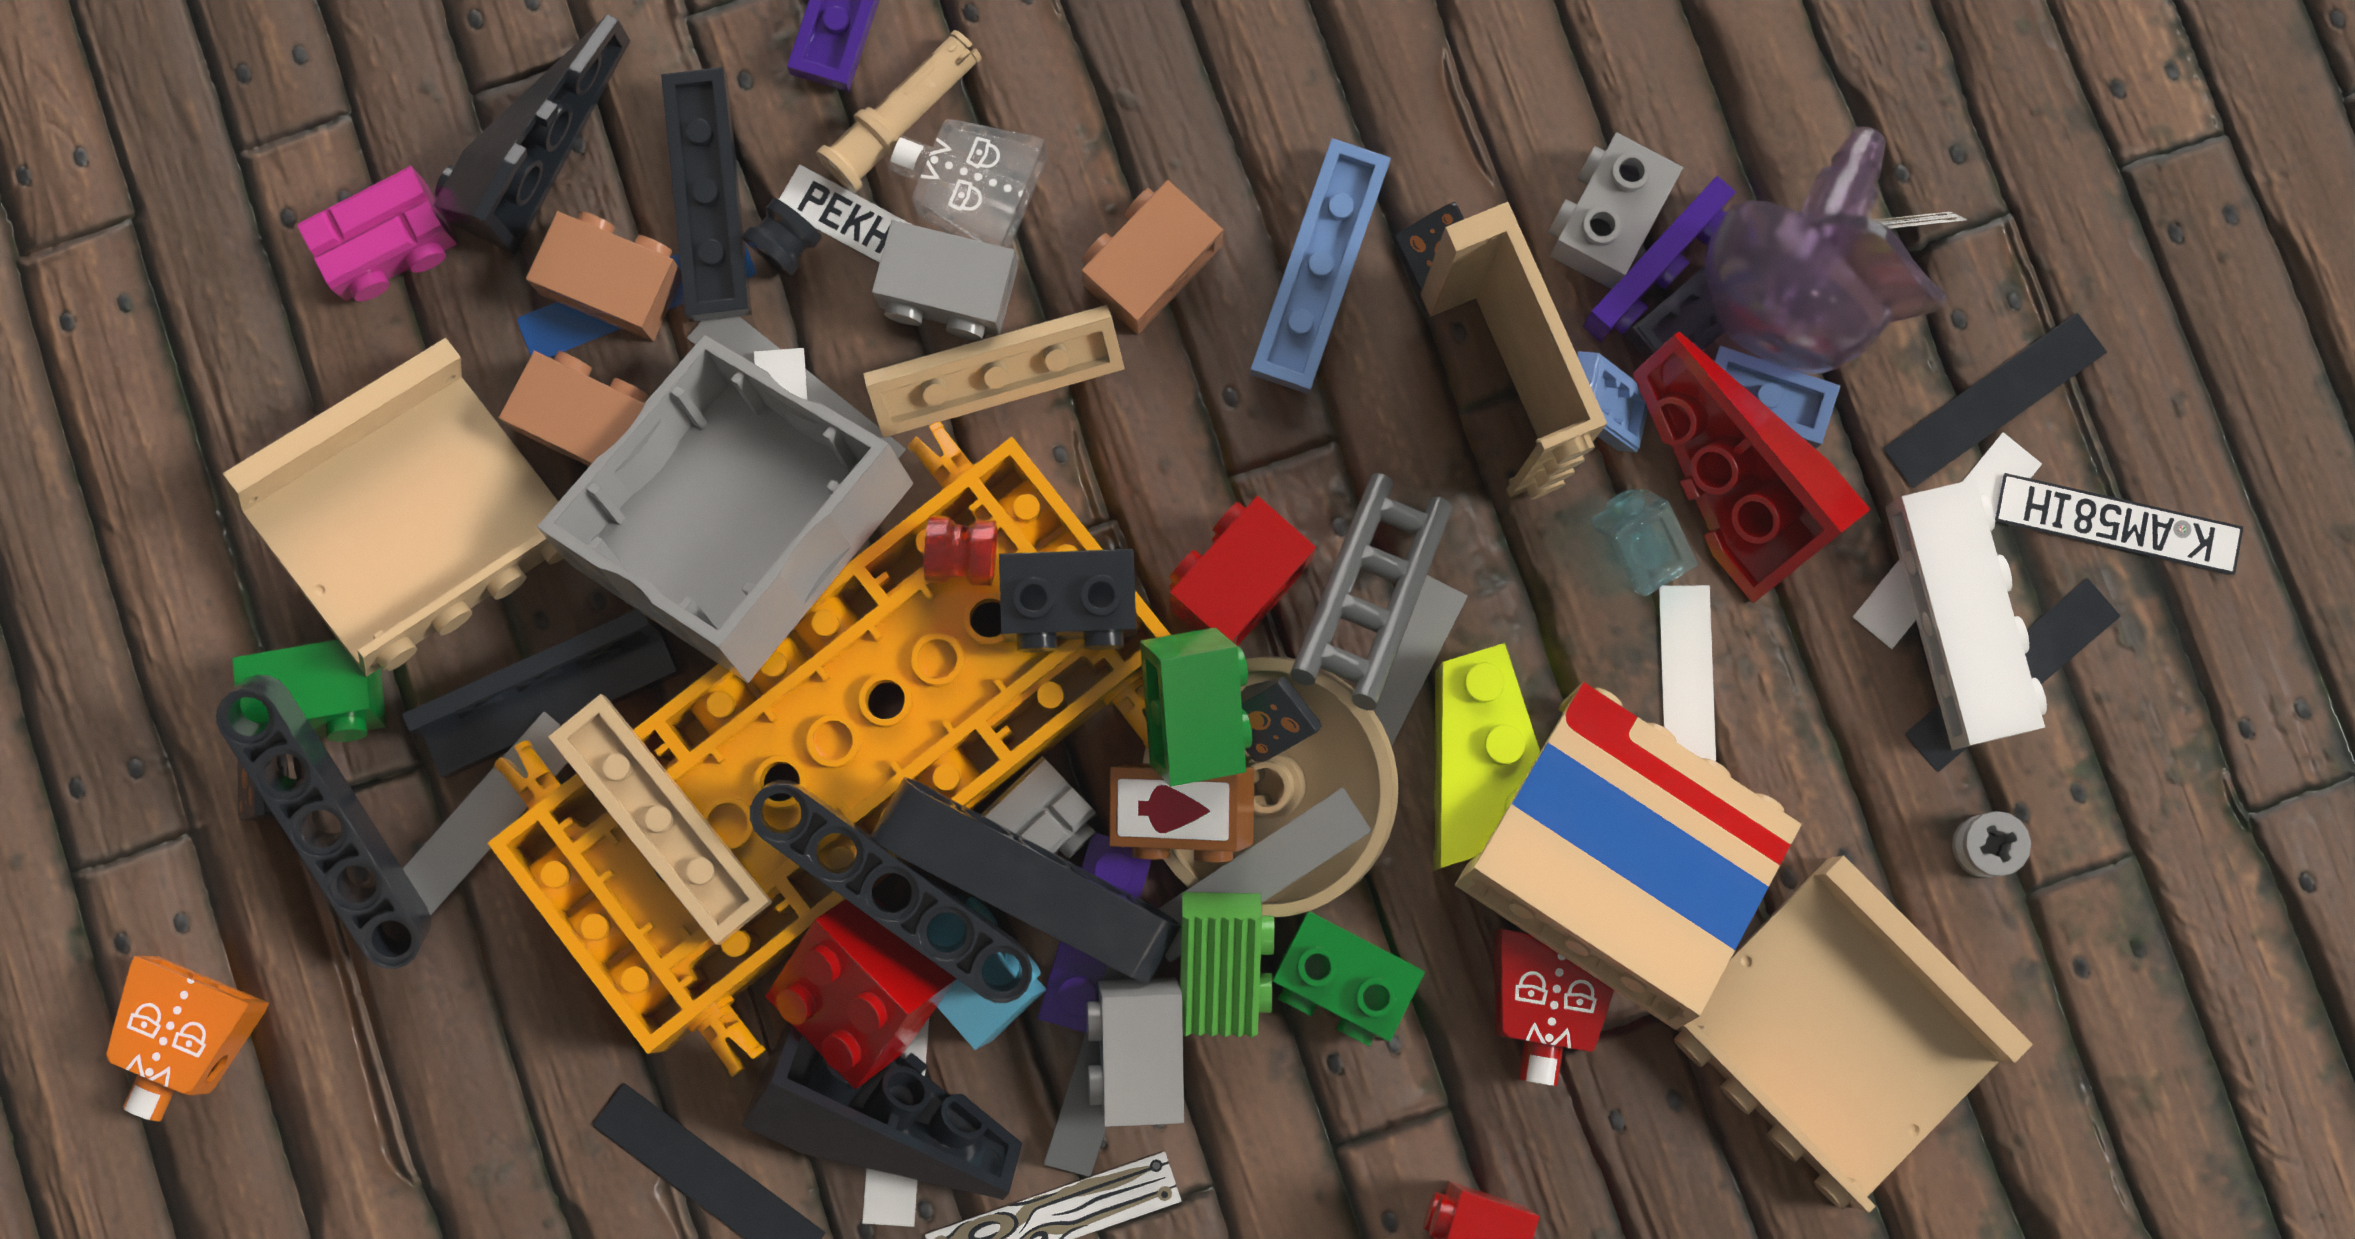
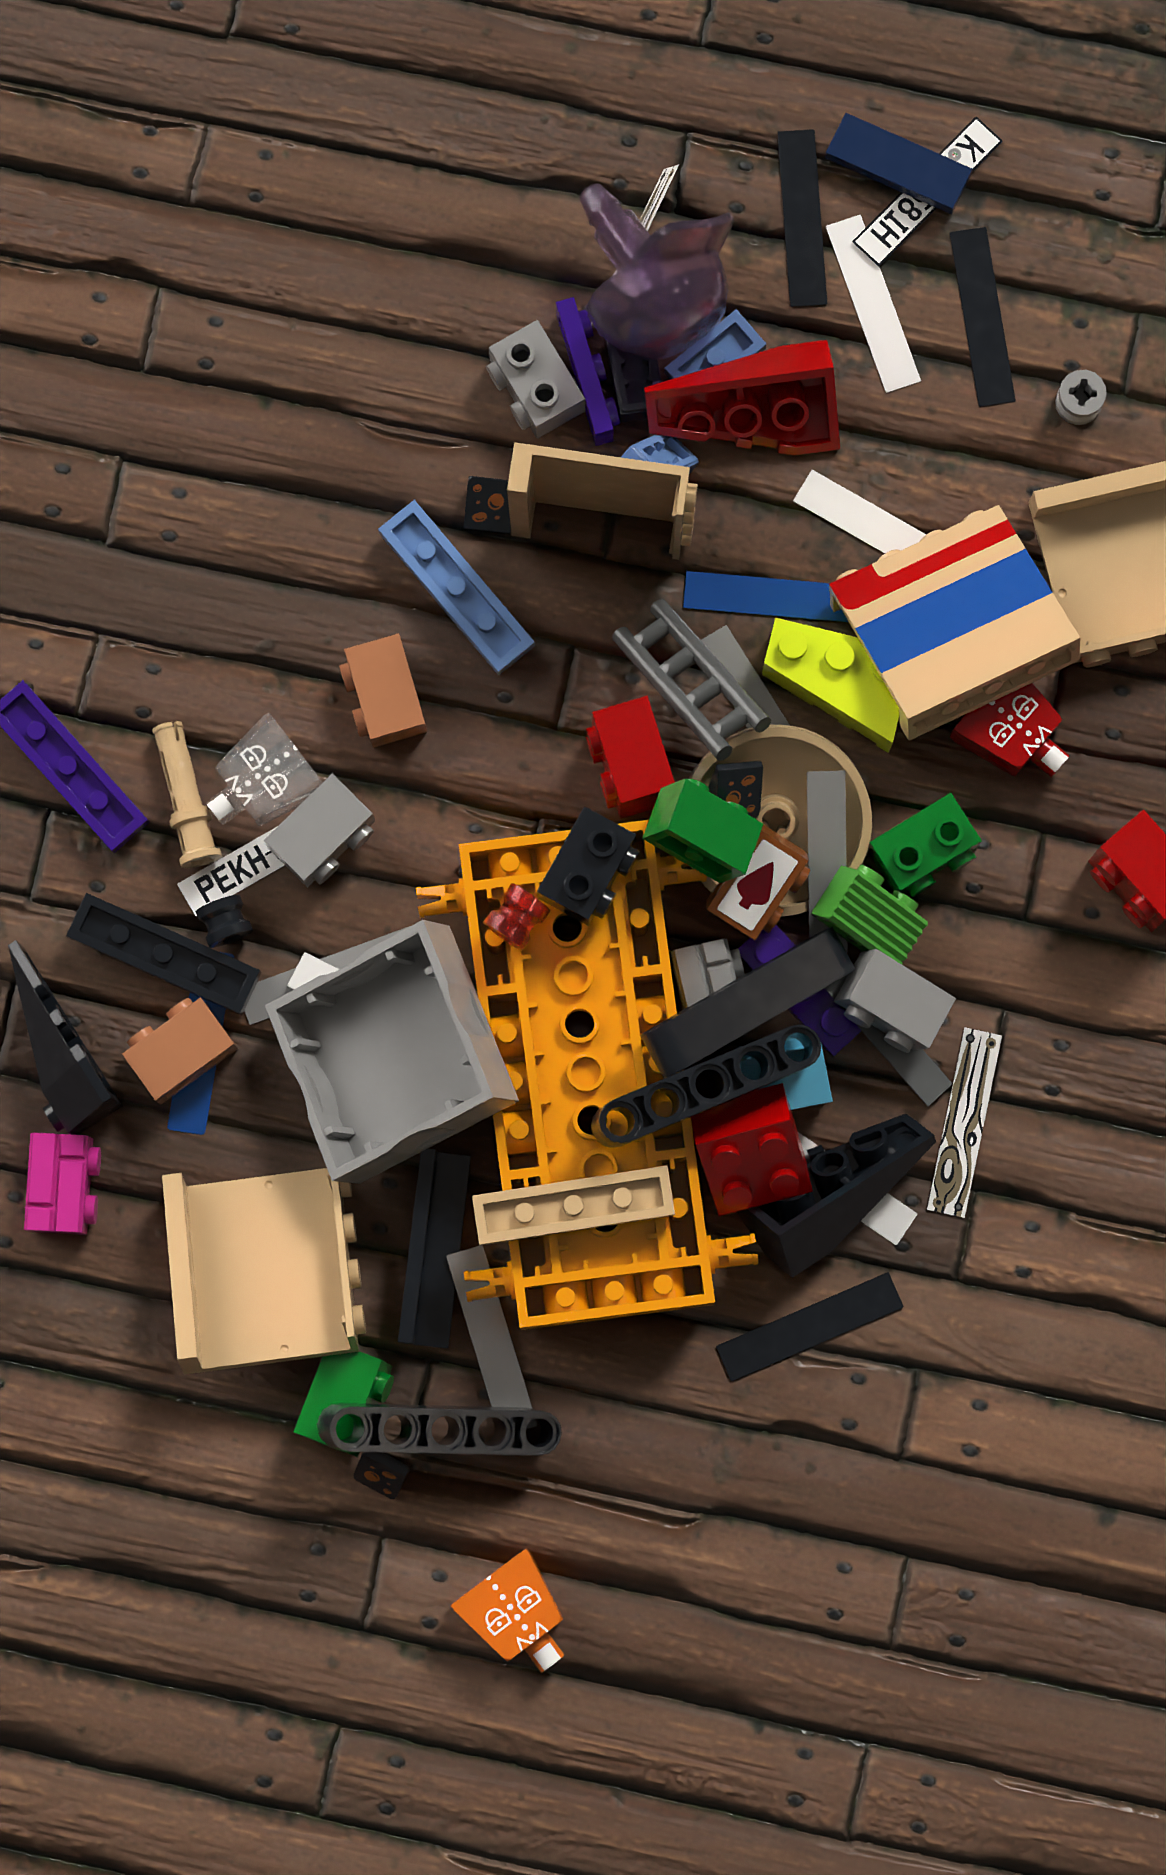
camera: 55 degrees left, 0 degrees up
nougat brick [499,350,649,467] -> none
tan plate [863,305,1125,438] -> none
clear light blue bracket [1592,489,1698,597] -> none
white brick [1885,479,2047,750] -> none
none -> blue sticker [683,571,848,622]
none -> dark blue tile [825,113,972,215]

